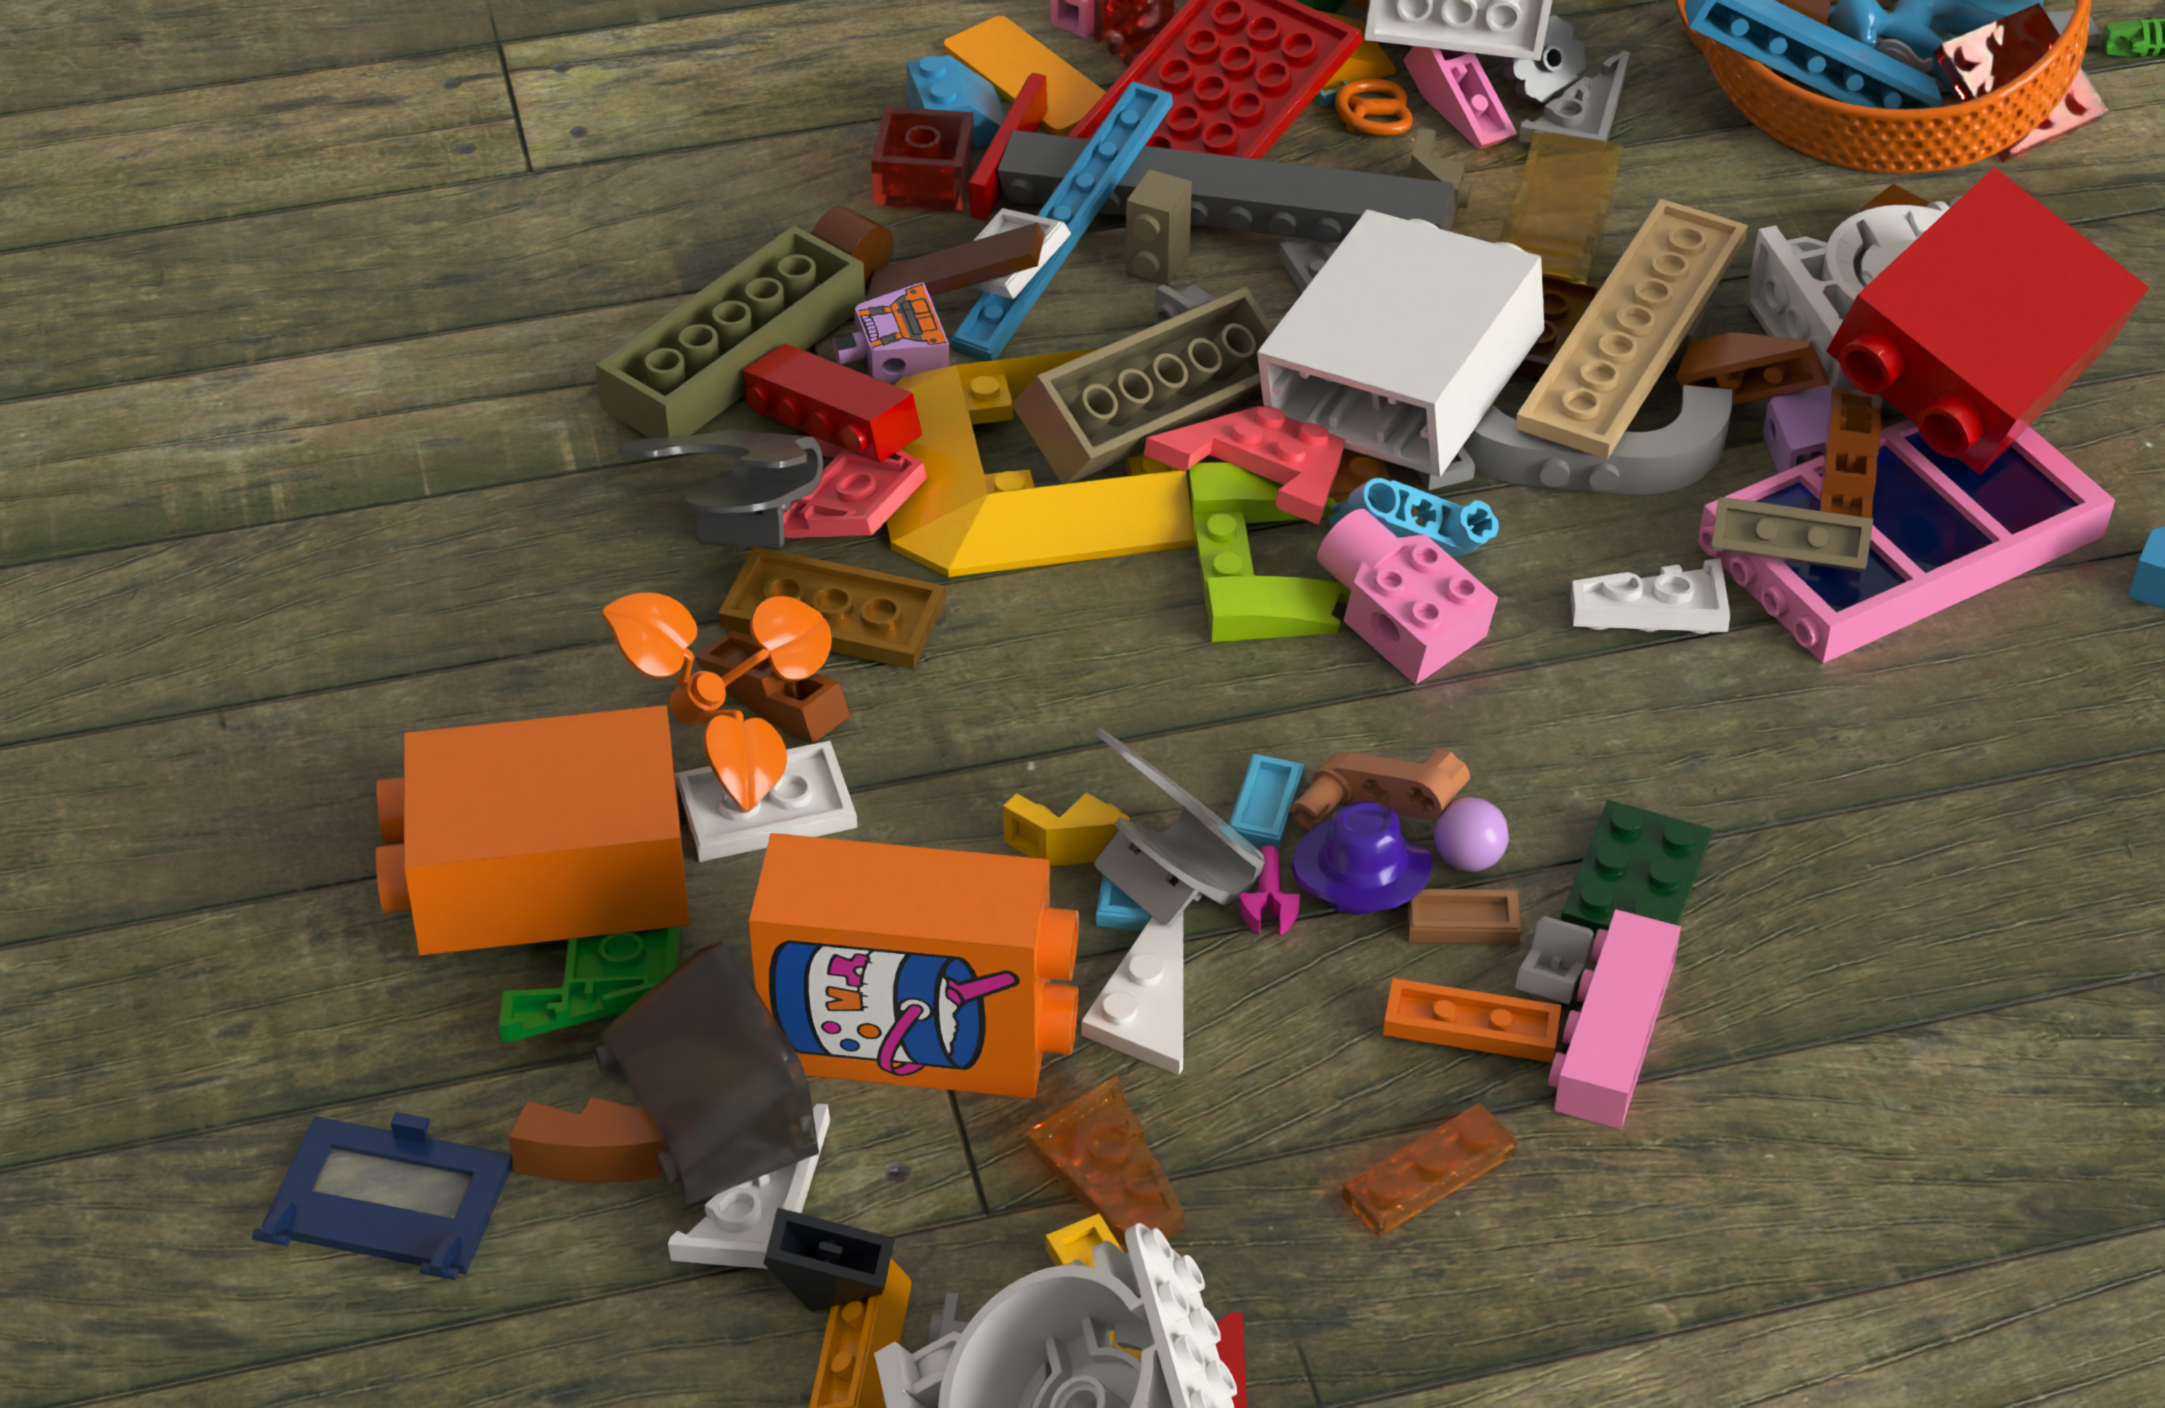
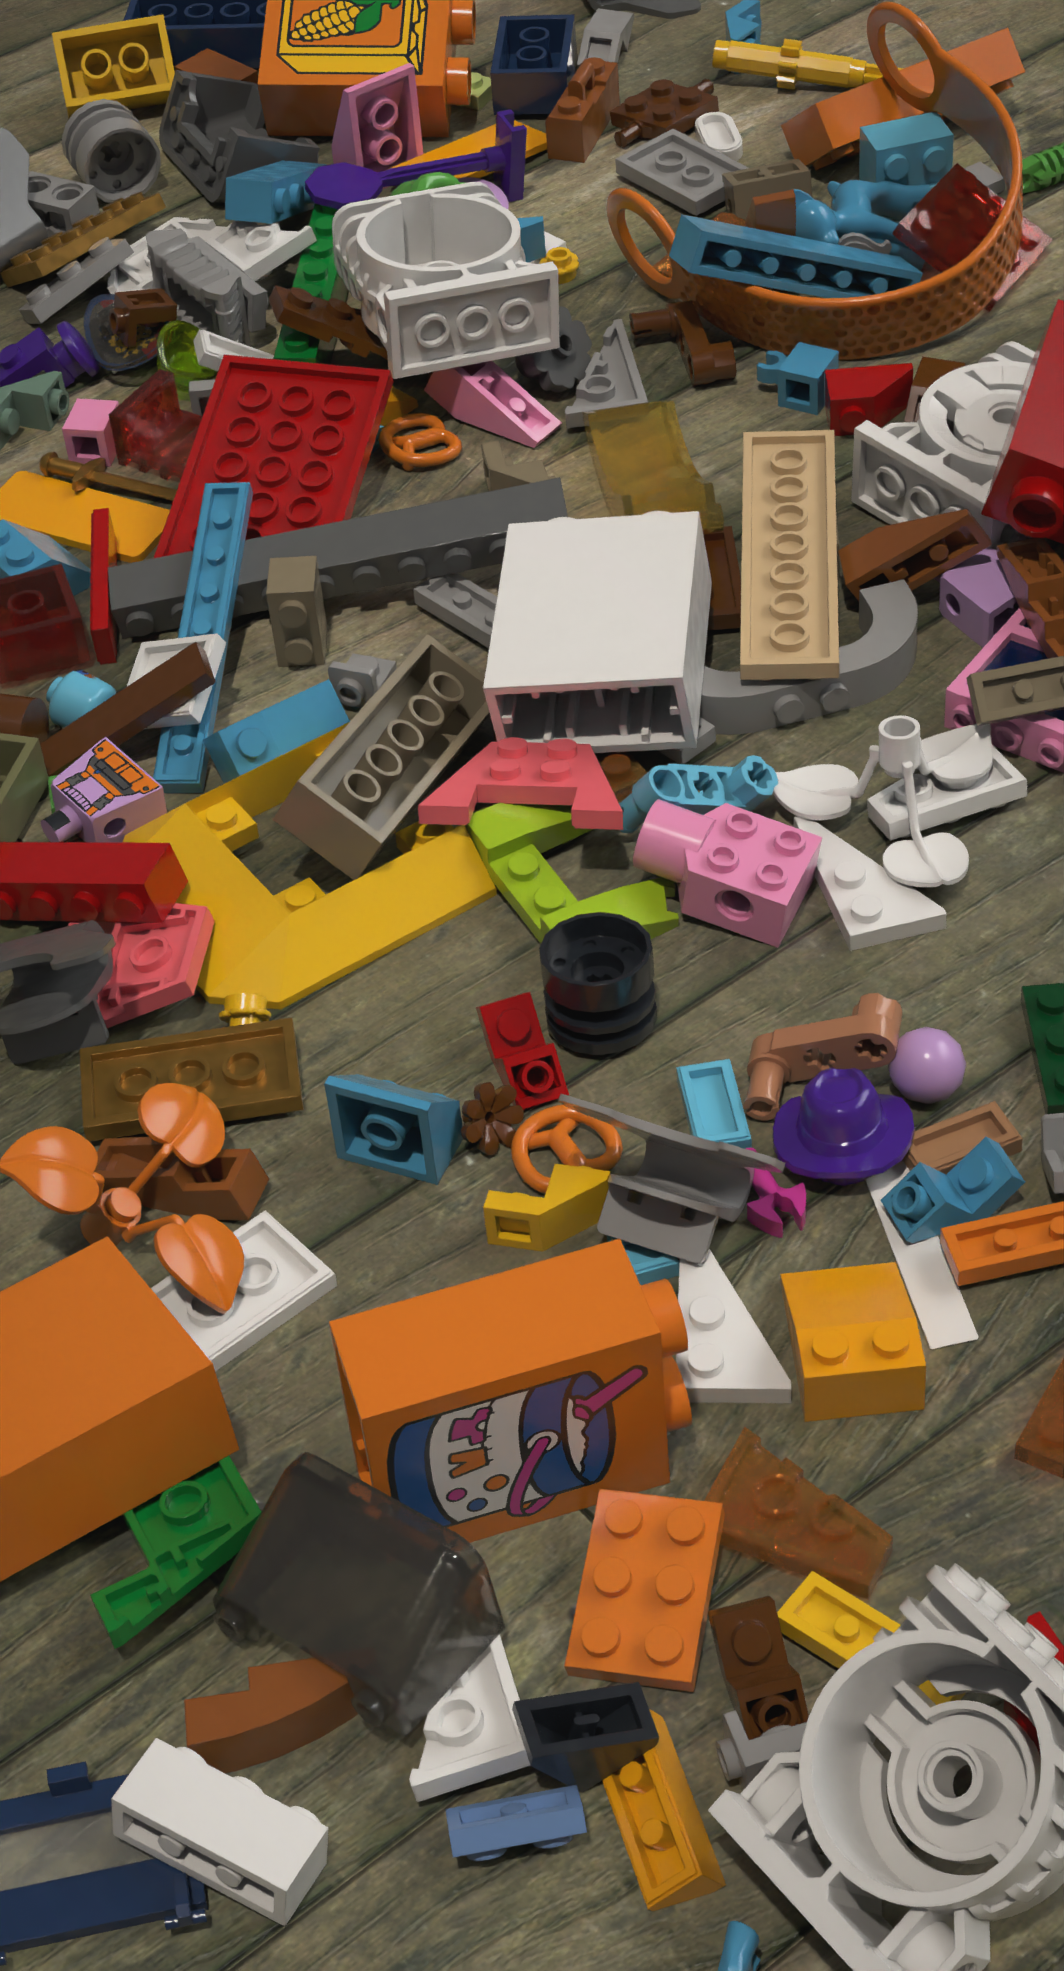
camera: 20 degrees left, 0 degrees up
none -> pearl gold sword [39,452,177,500]
none -> medium azure head [46,669,116,728]
none -> white brick [111,1738,328,1927]
none -> dark azure slope [203,679,350,783]
none -> yellow plate [219,993,271,1027]
none -> dark azure slope [324,1074,463,1185]
none -> medium blue plate [445,1785,587,1861]
none -> reddish brown plant [461,1082,524,1155]
none -> red slope [476,992,569,1109]
none -> orange piece [511,1105,623,1194]
none -> black wheel [539,912,657,1055]
none -> orange plate [564,1489,725,1692]
none -> reddish brown beam [629,300,737,386]
none -> reddish brown slope [707,1596,809,1740]
none -> dark azure brick [757,342,839,415]
none -> white plant [773,715,993,887]
none -> light orange slope [780,1262,926,1422]
none -> white wing [794,816,946,951]
none -> red slope [825,363,913,436]
none -> white sticker [865,1160,978,1349]
none -> dark azure slope [881,1137,1025,1243]

